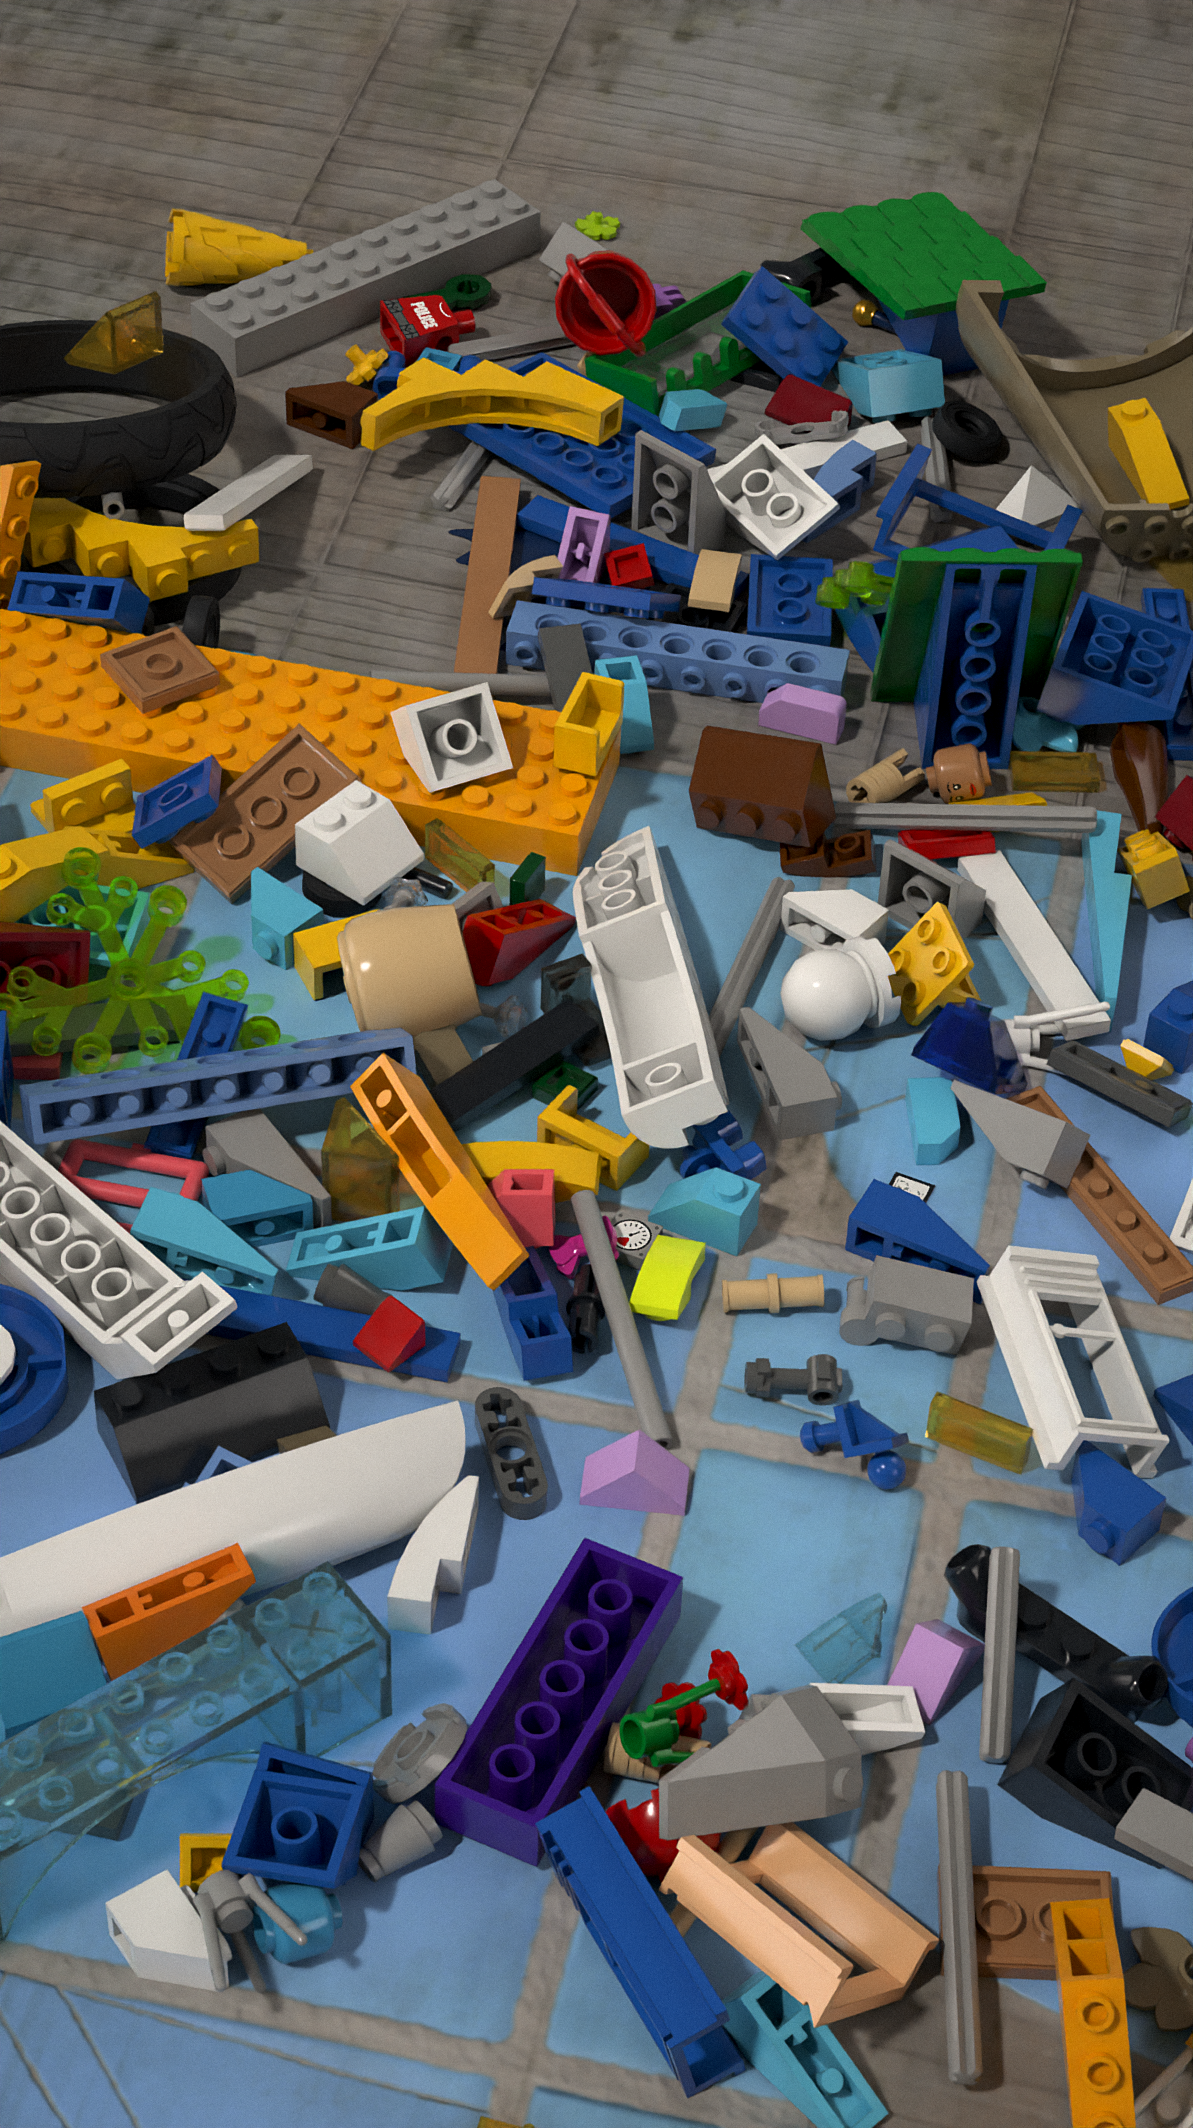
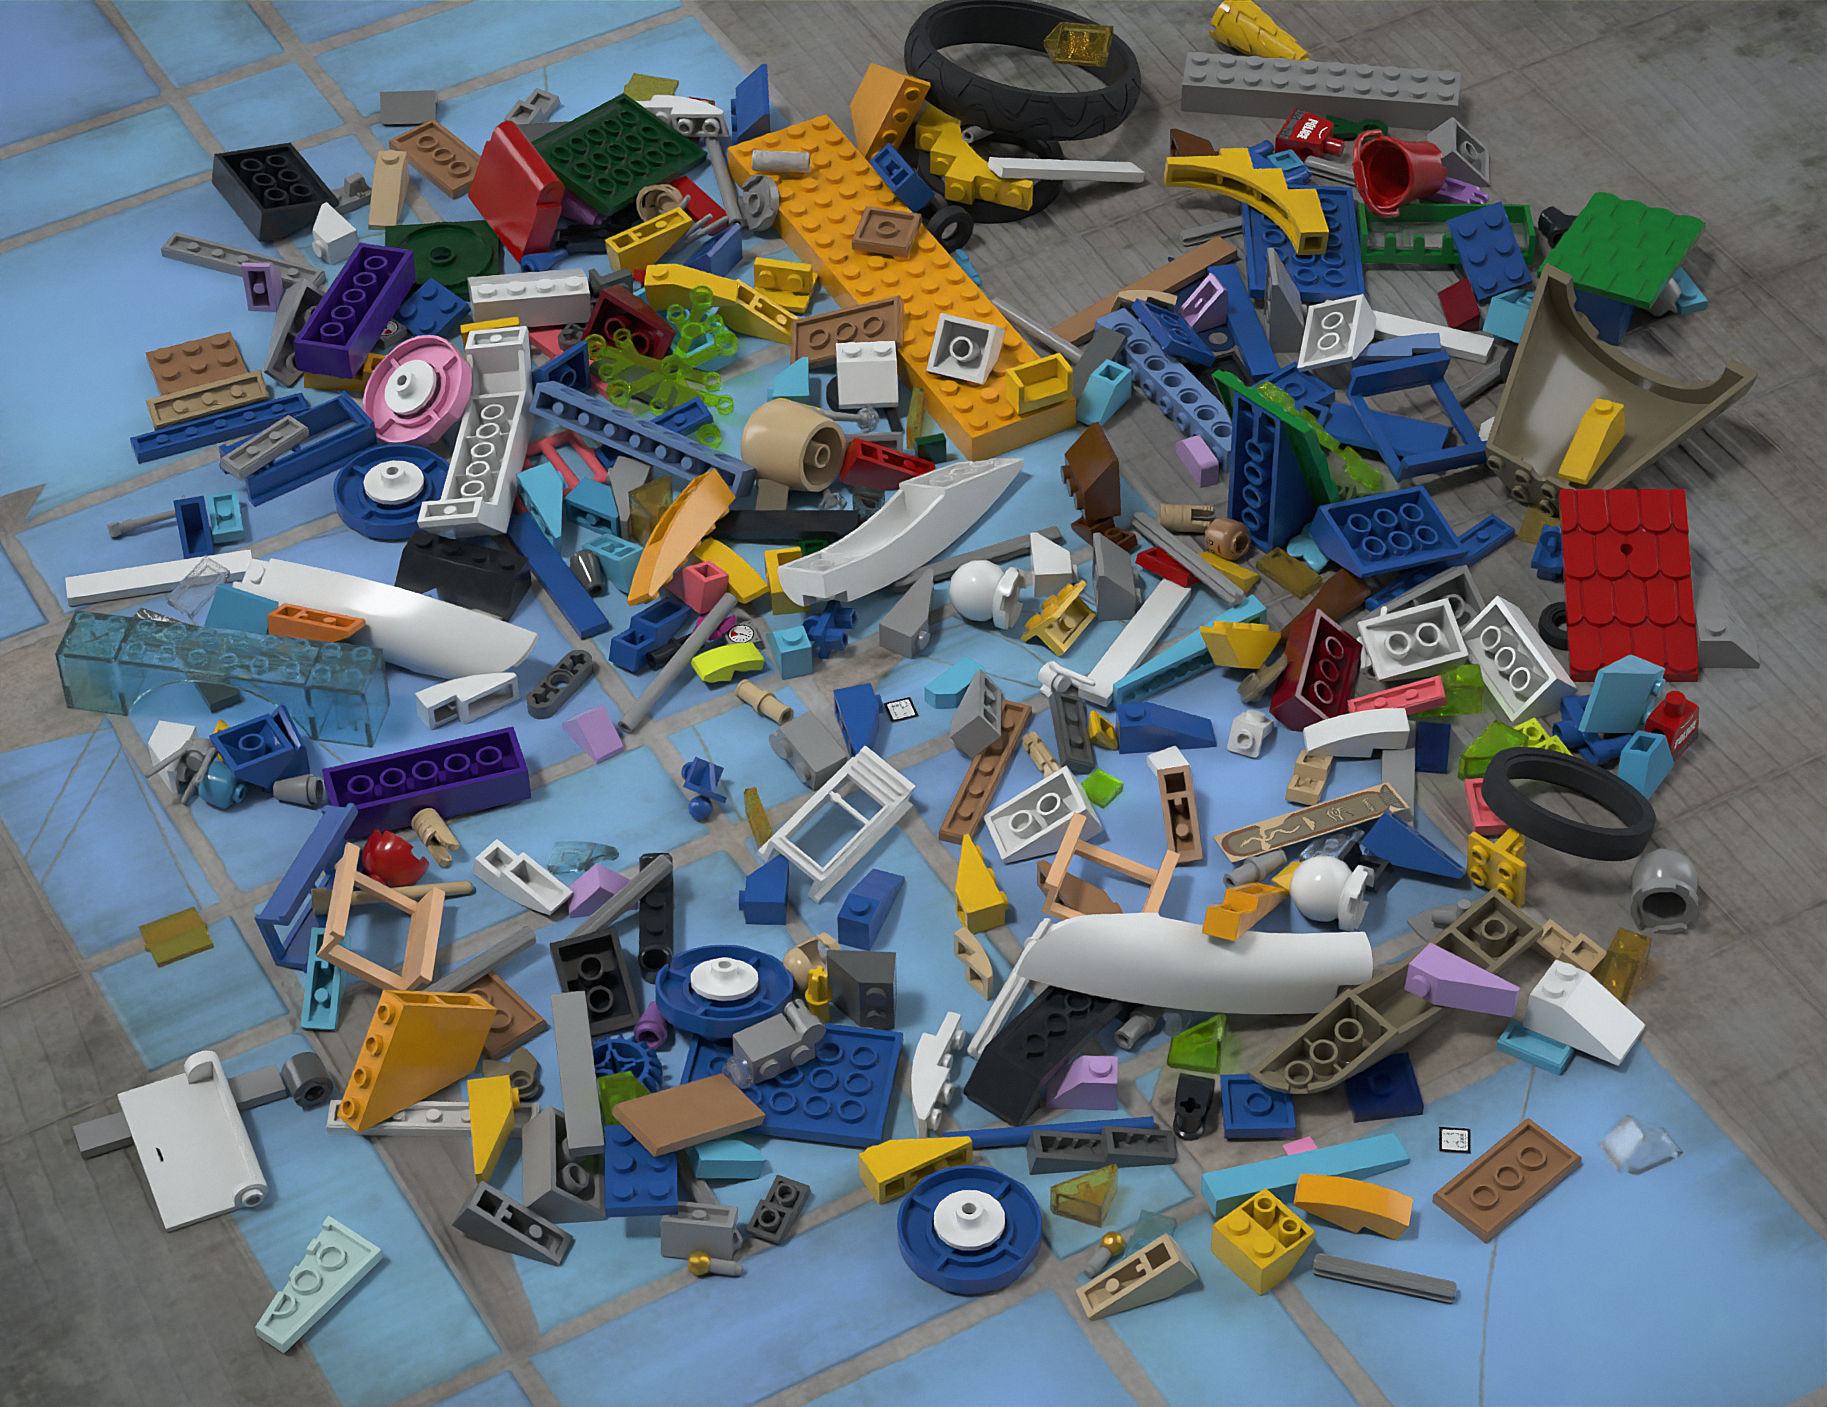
camera: 50 degrees right, 0 degrees up
blue plate [132,754,222,849] -> none
yellow plant [345,344,389,386] -> none
red slope [353,1295,425,1373] -> none
light grey tile [372,1703,467,1804] -> none
lime plant [575,211,620,241] -> none
red tile [604,543,655,589] -> none
plant [619,1649,749,1768] -> none
medium azure piece [659,389,728,432] -> none
light grey wedge [659,1685,863,1840] -> none
tan slope [688,549,742,612] -> none
dark grey bar [744,1354,843,1405] -> none
light grey piece [754,410,849,445] -> none
clear blue slope [911,997,1028,1094] -> none
none -> tan axle [1022,732,1061,778]

